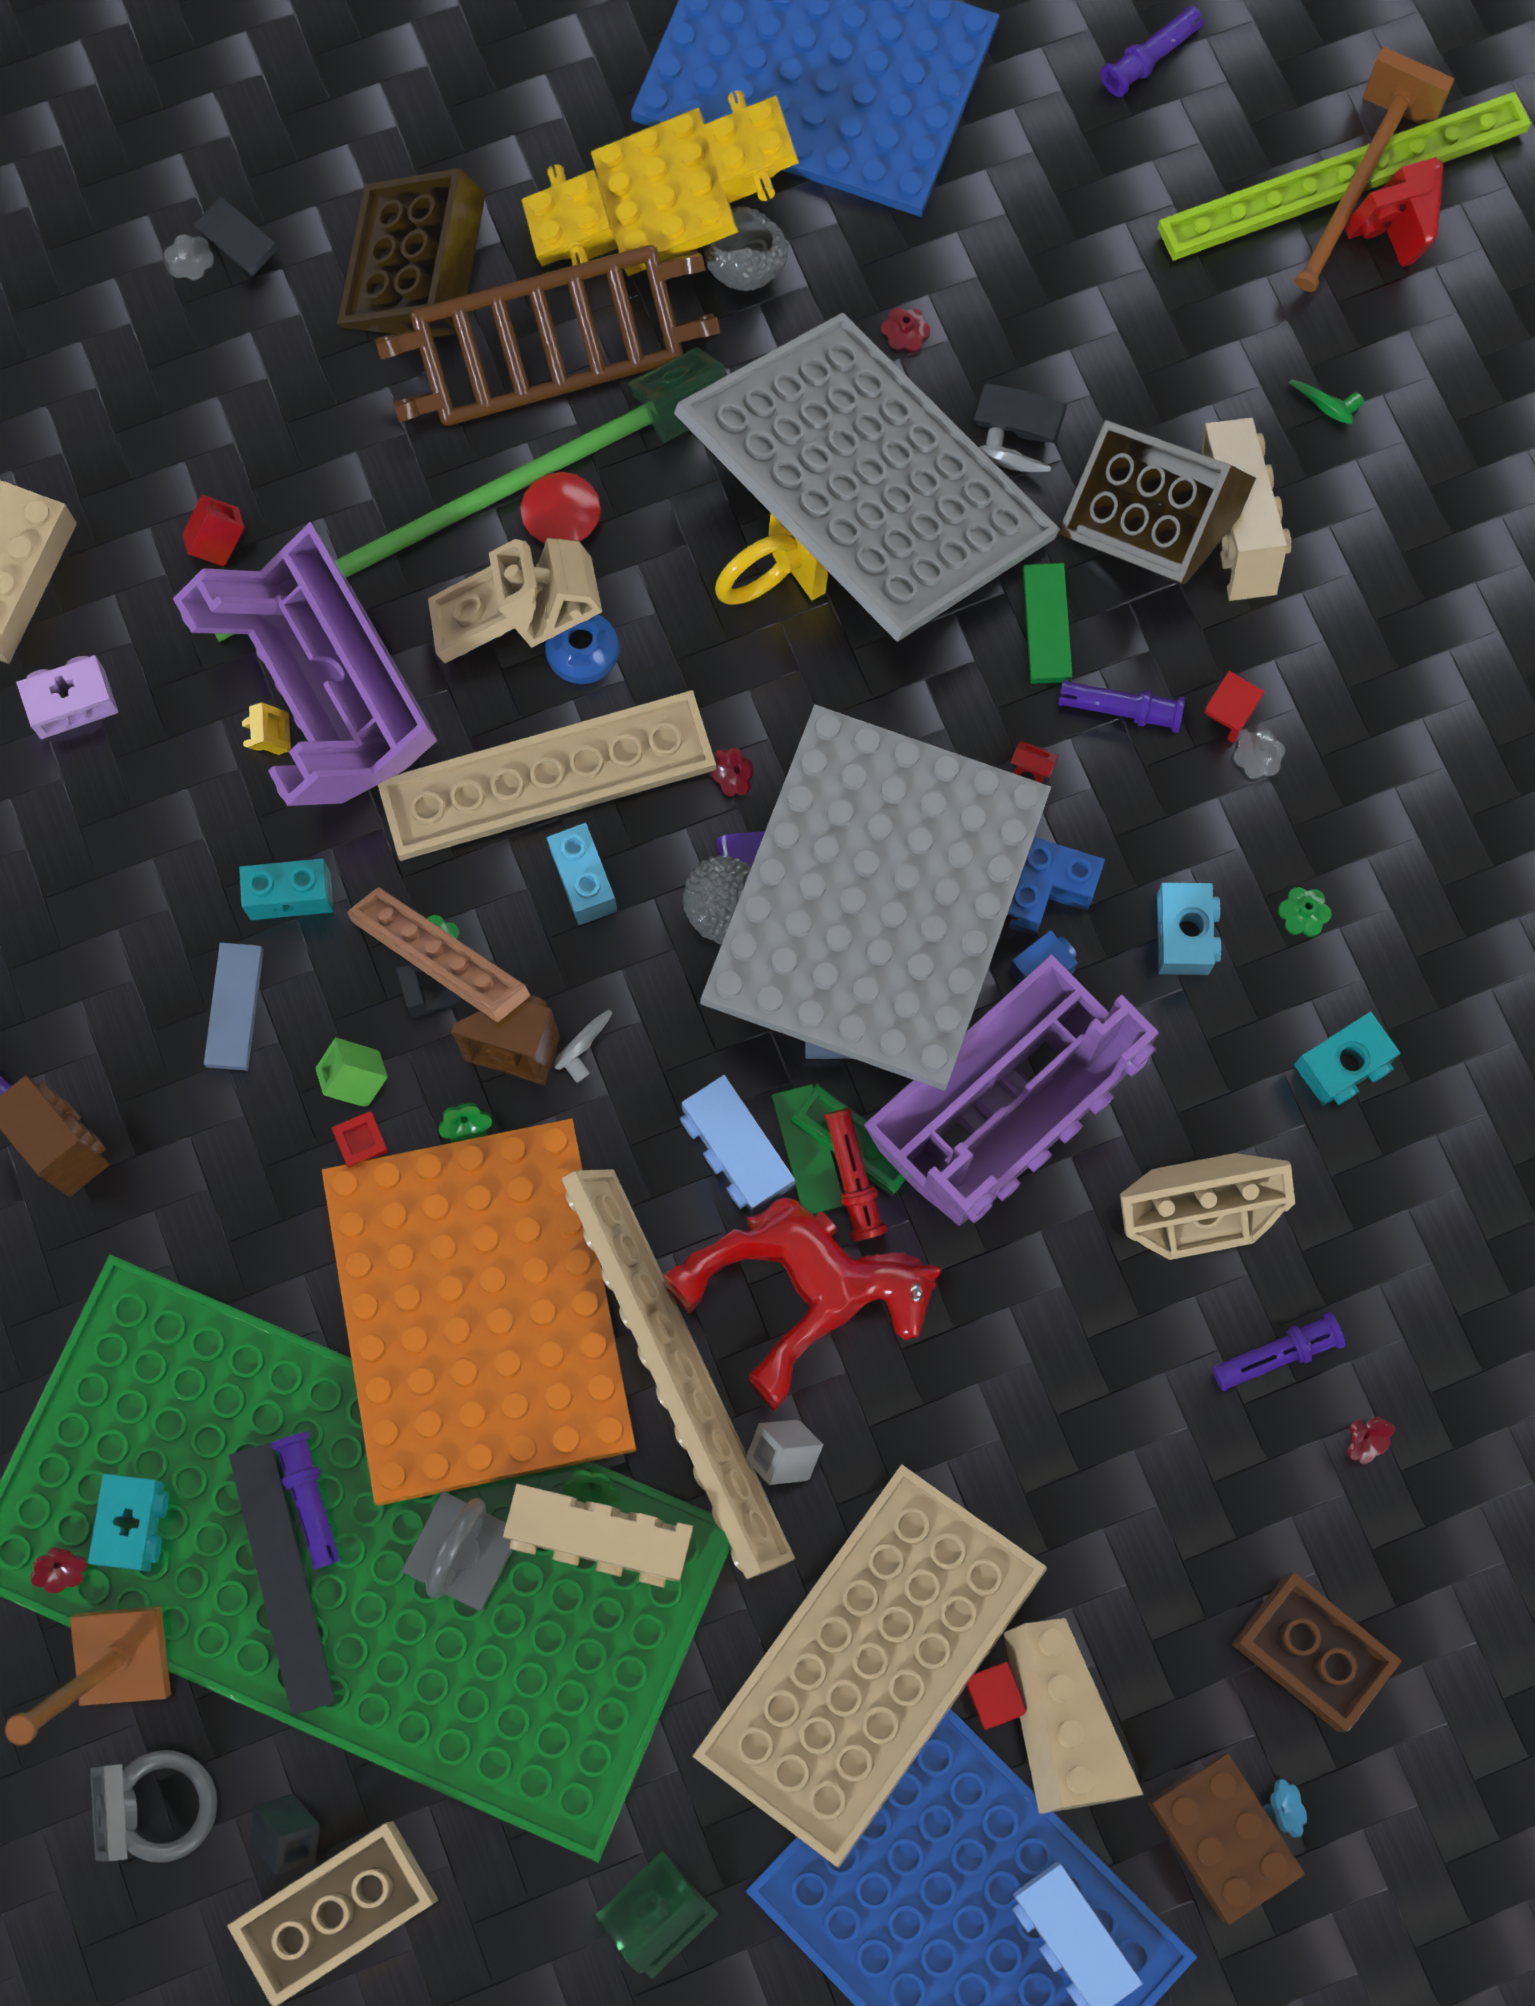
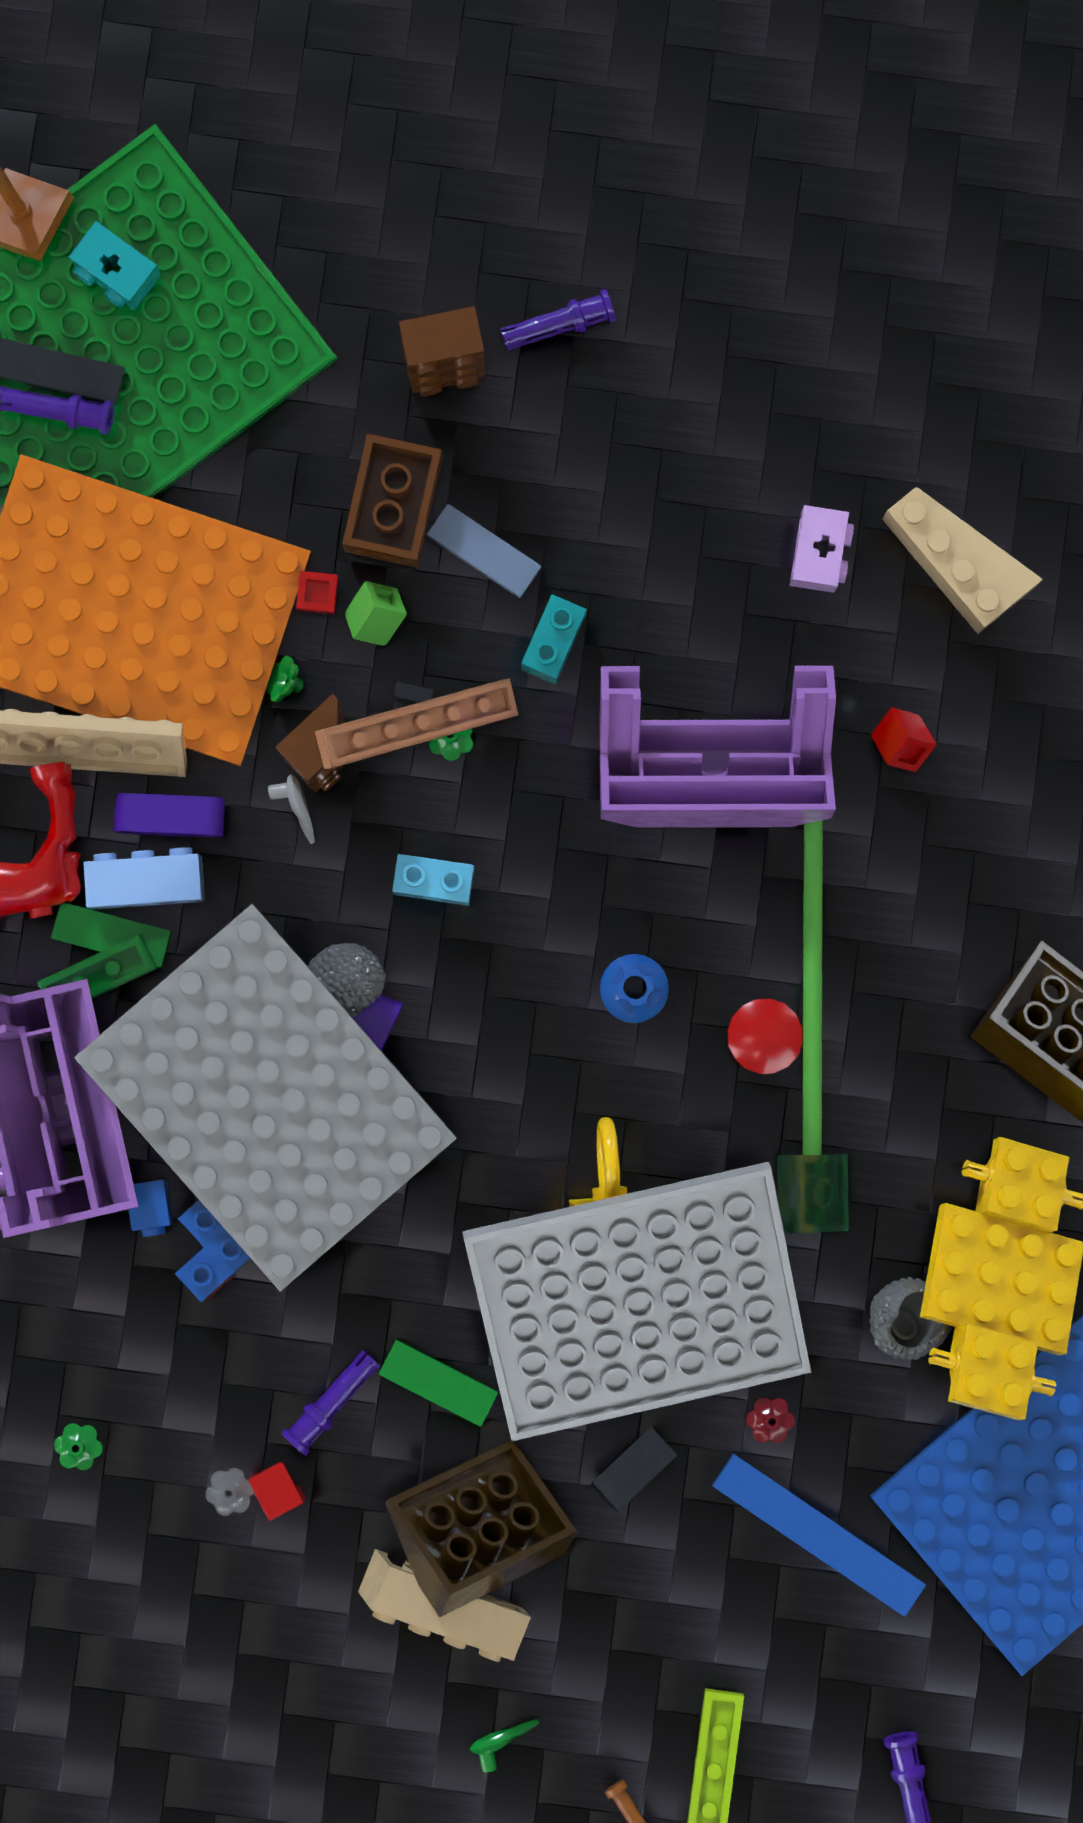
camera: 115 degrees right, 10 degrees up
dark red plant [30,1548,87,1594] -> none
yellow tile [242,702,291,755] -> none
reddish brown bar [375,245,721,426] -> none
tan plate [378,690,716,861] -> none
tan piece [428,538,602,664] -> none
dark red plant [711,747,754,797] -> none
red pin [824,1108,888,1241] -> none
light grey bar [979,427,1051,472] -> none
red tile [1011,741,1059,784] -> none
medium azure brick [1157,883,1221,975] -> none
none -> dark purple beam [113,793,225,838]
none -> reddish brown brick [342,433,443,568]
none -> blue tile [712,1453,926,1617]

